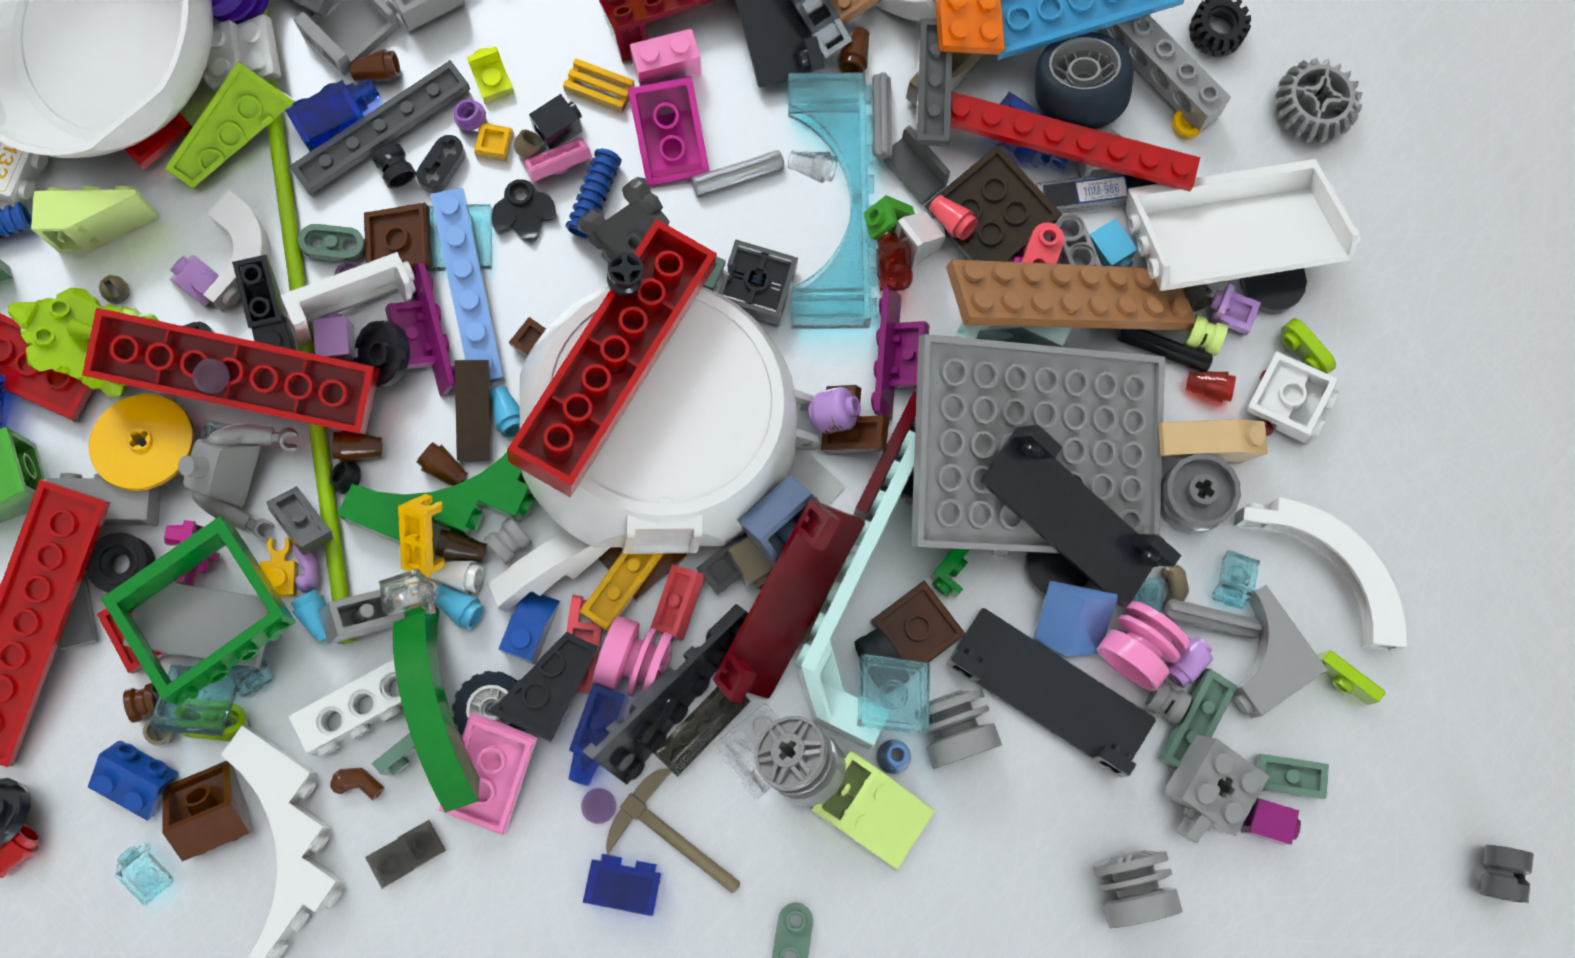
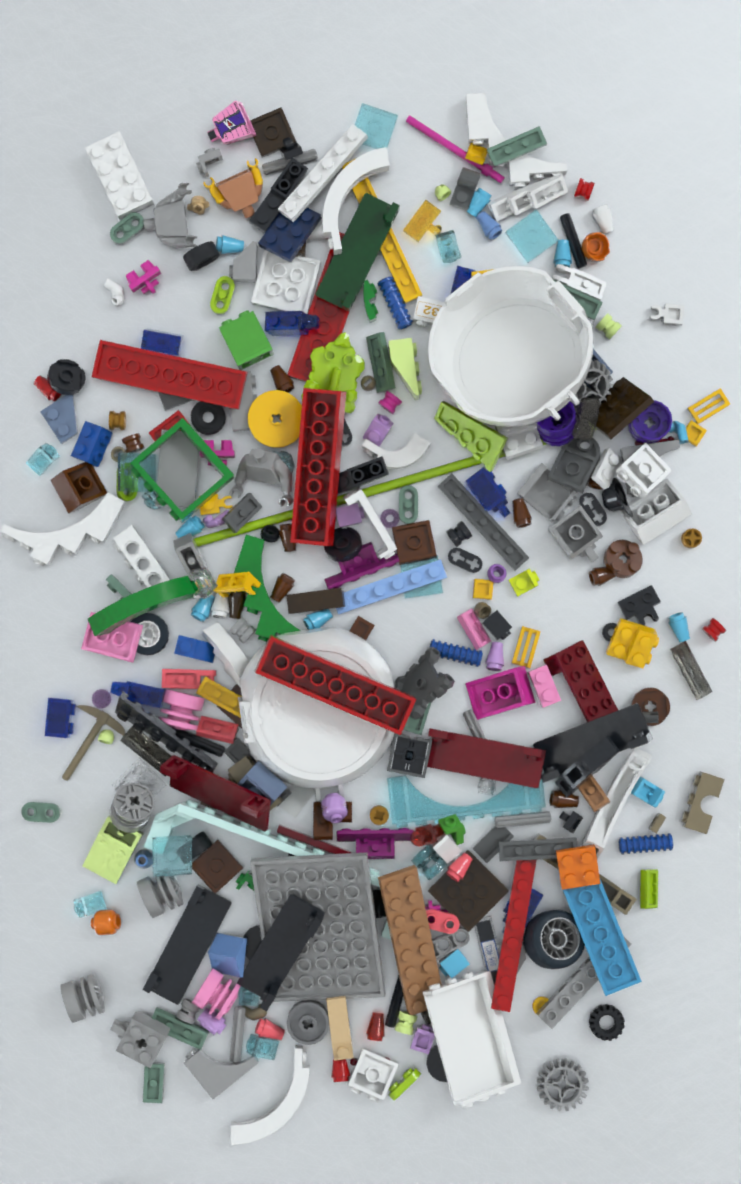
camera: 90 degrees right, 10 degrees up
clear purple plate [193,359,230,394] -> none
reddish brown arm [330,768,385,801] -> none
clear smoke slope [365,820,446,890] -> none
black wing [488,632,599,743] -> none
black plate [492,179,556,242] -> none
black wheel [607,252,644,296] -> none
magenta brick [1241,798,1301,845] -> none
lime plate [1317,650,1386,705] -> none
none -> sand blue wing [40,395,78,444]
none -> clear light blue bracket [74,891,107,918]
none -> orange head [91,909,121,935]
none -> yellowish green hinge [98,730,114,744]
none -> pearl gold wheel [109,411,126,430]
none -> black axle [172,728,225,757]
none -> coral cone [255,1018,285,1040]
none -> reddish brown cone [270,365,294,393]
none -> red cone [331,1055,350,1082]
none -> sand green plate [366,332,396,393]
none -> pearl gold wheel [370,805,389,825]
none -> dark pink wheel [378,391,402,414]
none -> clear light blue wheel [411,844,447,881]
none -> dark red bracket [427,728,546,788]
none -> lavender cone [485,642,504,671]
none -> black tile [559,811,583,833]

